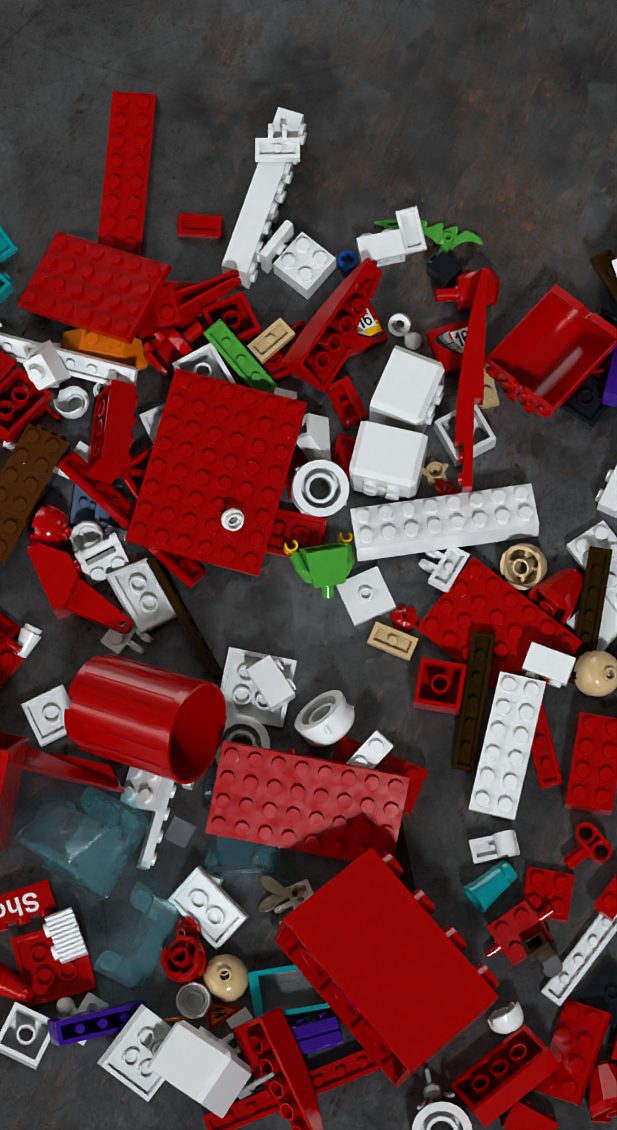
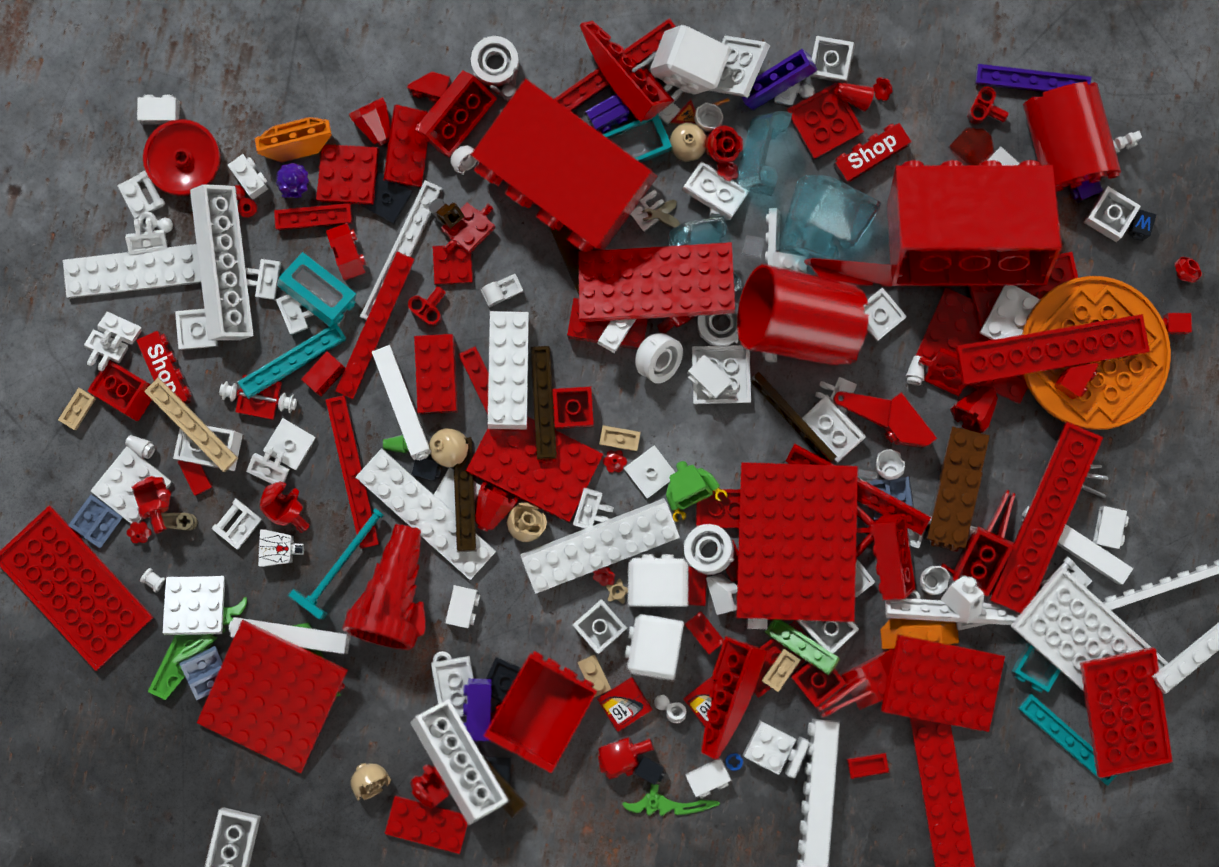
camera: 165 degrees right, 10 degrees up
red cylinder [29,504,72,549] -> none
white brick [42,907,89,964] -> none
white plate [74,532,130,586] -> none
red piece [142,320,205,376] -> none
white plate [221,508,244,531] -> none
white hinge [255,123,300,162] -> none
white tile [395,206,427,255] -> none
red slope [454,268,487,493] -> none
teal plant [463,860,518,913] -> none
white brick [522,642,576,688] -> none

